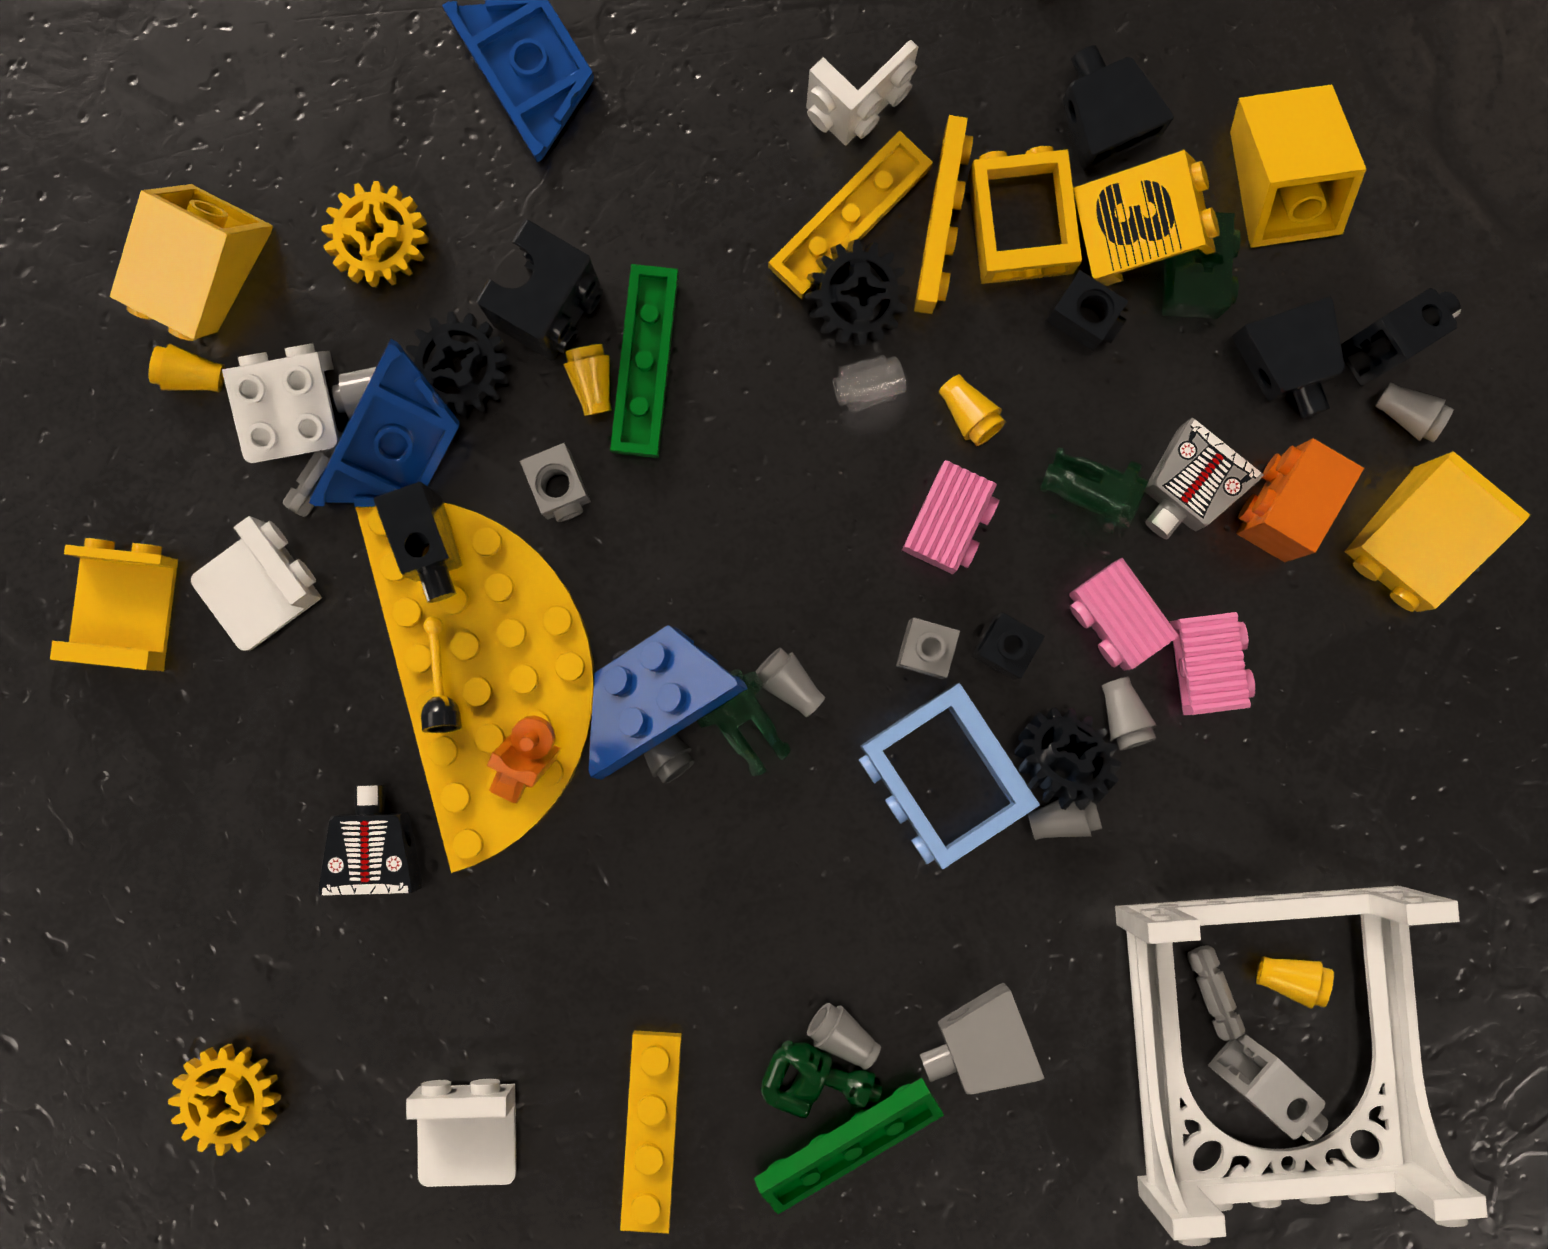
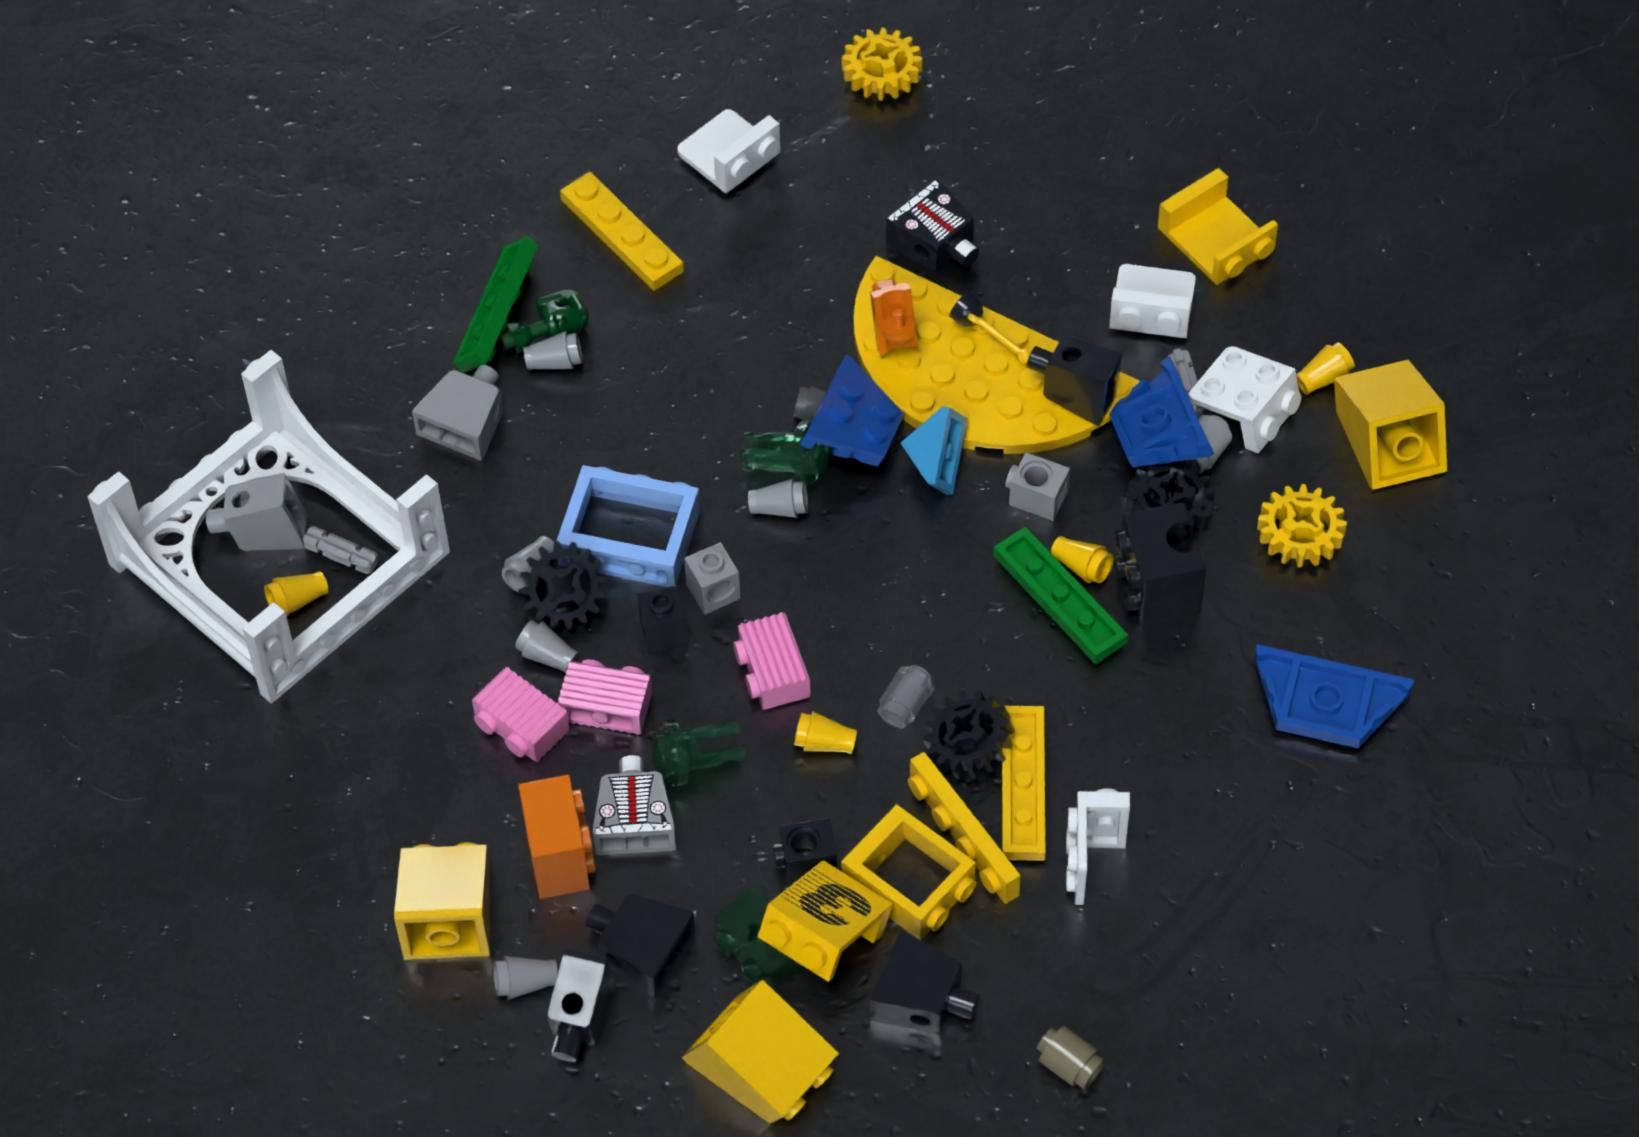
camera: 140 degrees right, 30 degrees down
none -> dark azure slope [901,407,967,495]

